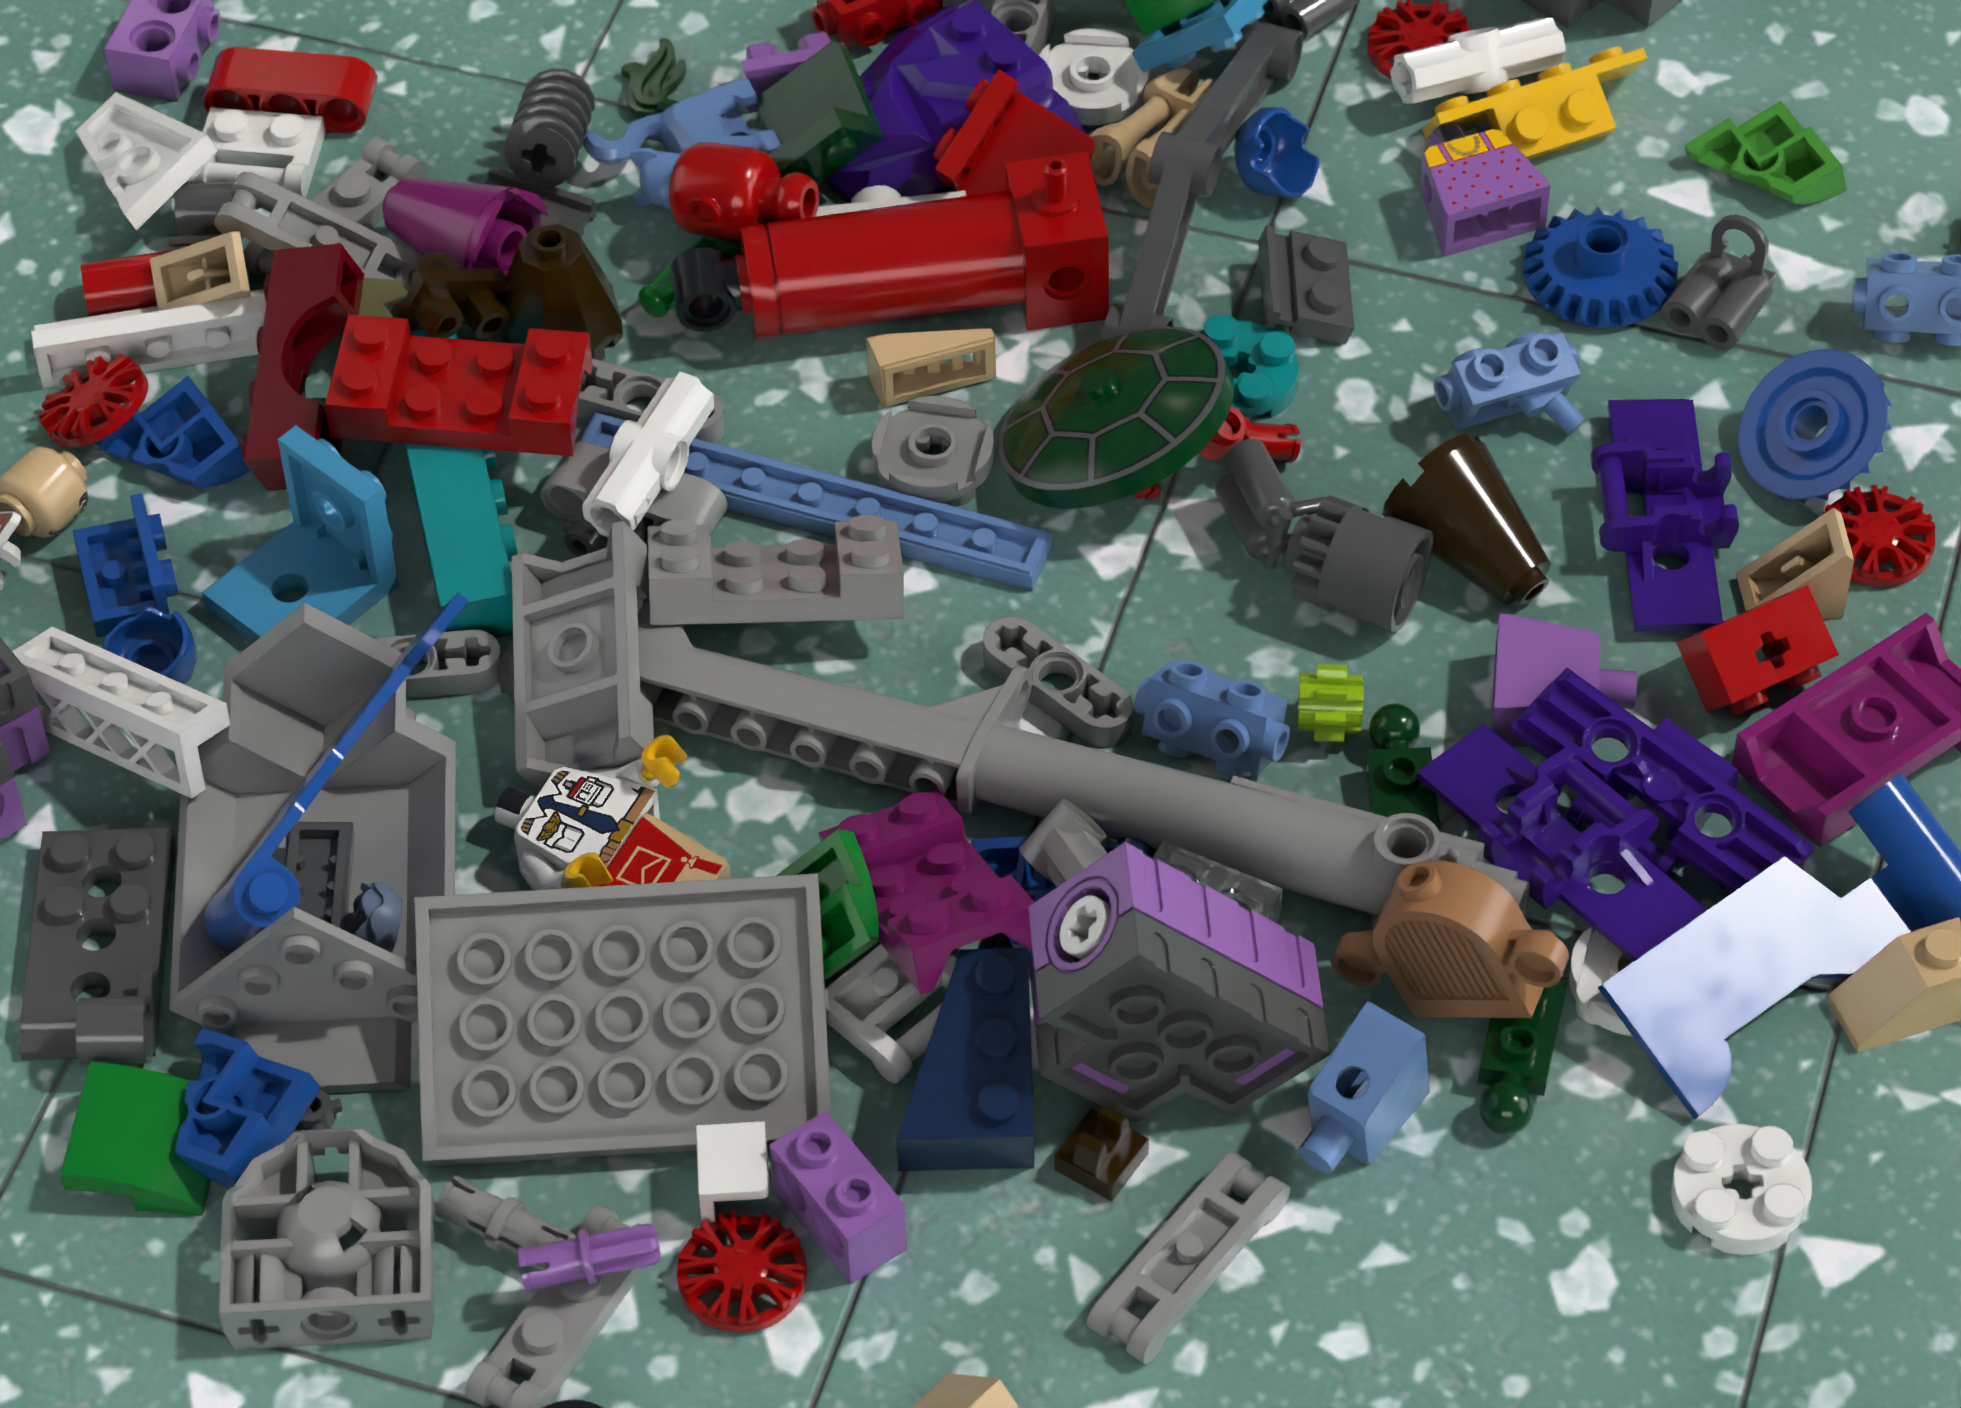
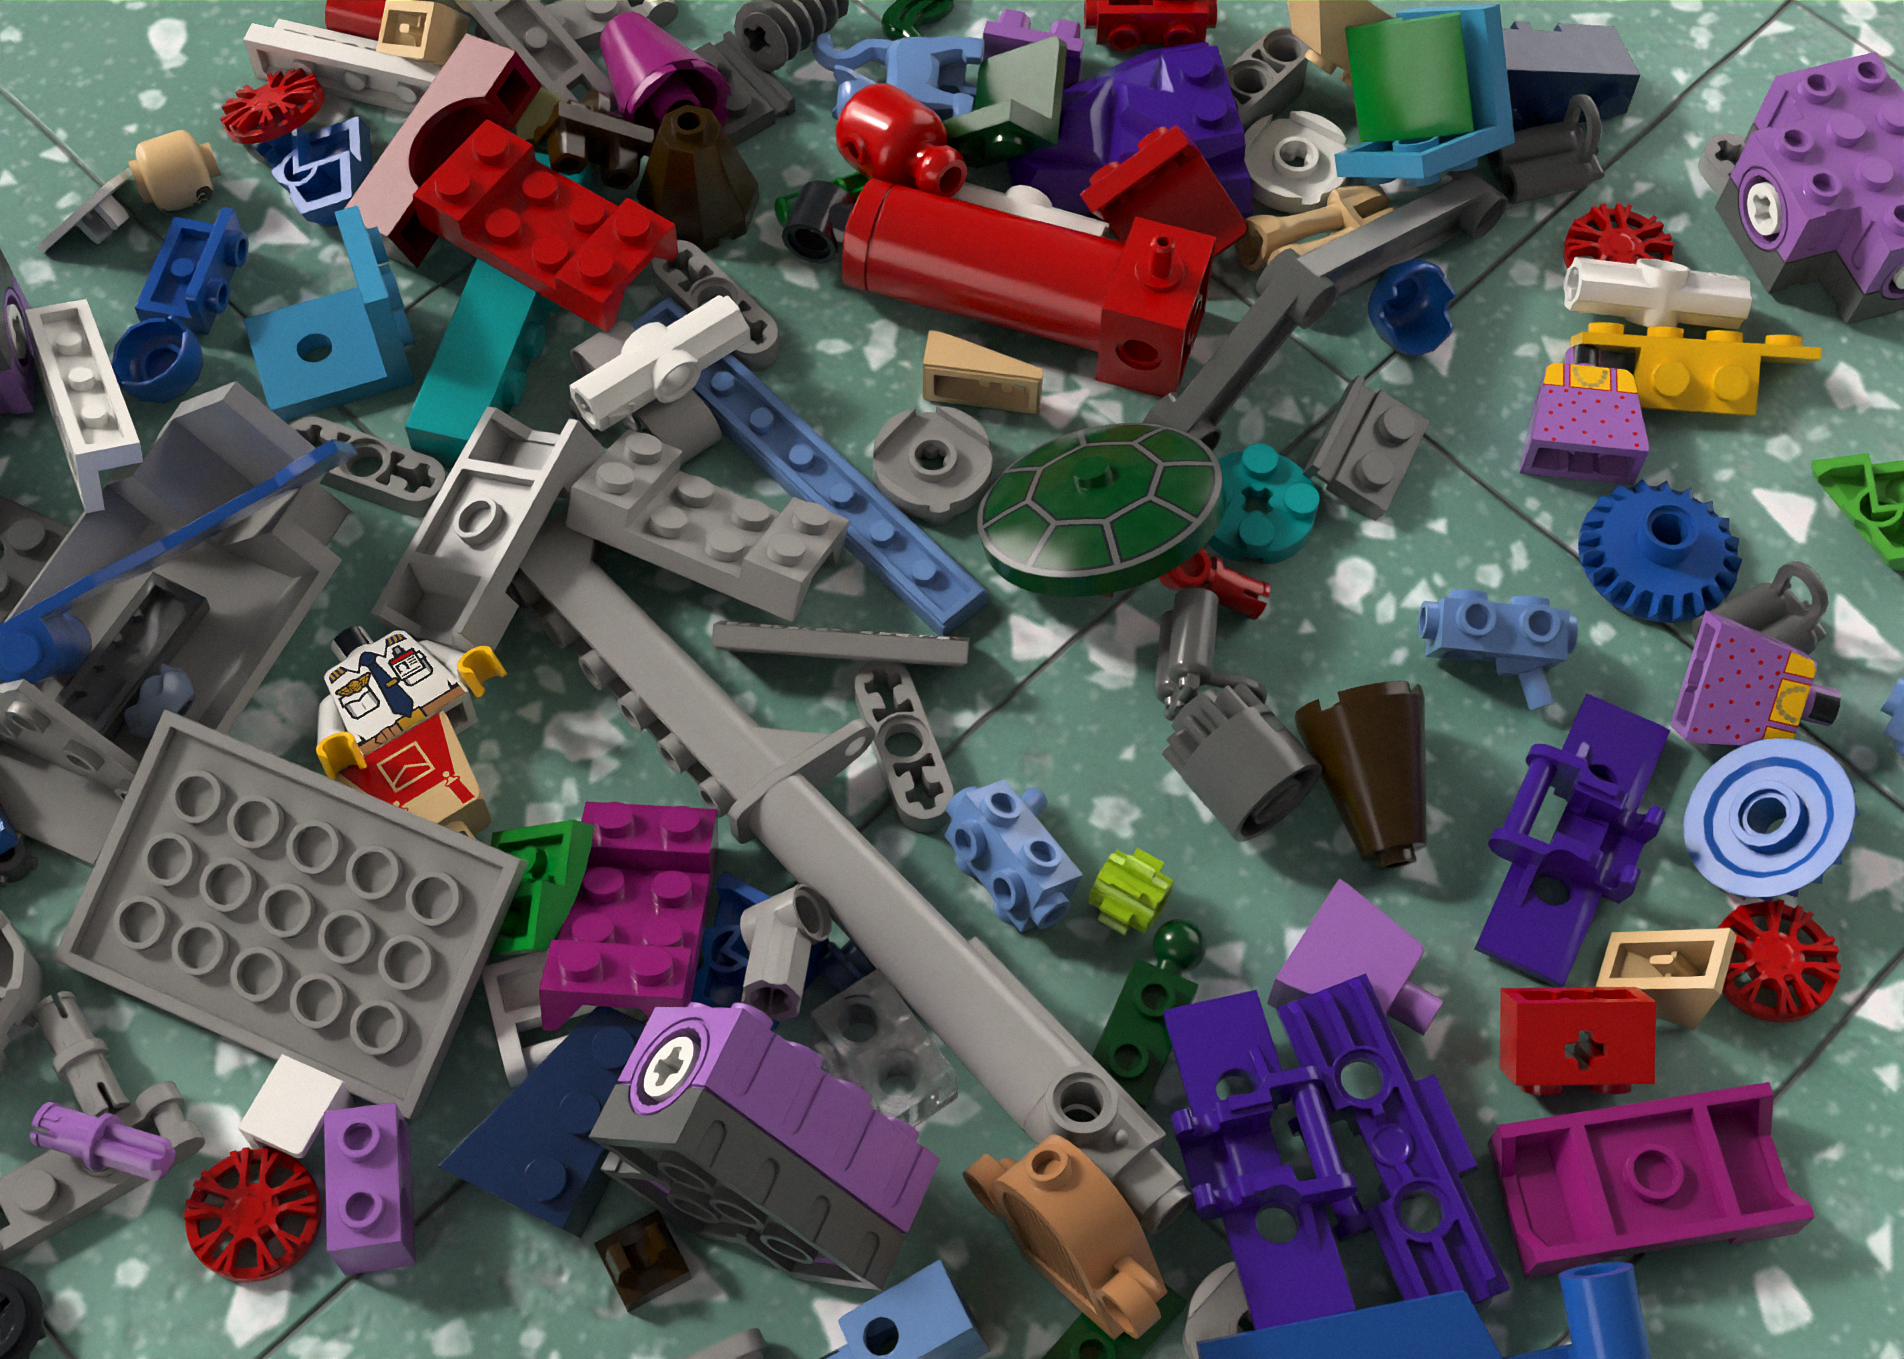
camera: 25 degrees right, 10 degrees up
none -> light grey tile [712,620,970,667]
none -> medium lavender torso [1670,610,1841,746]

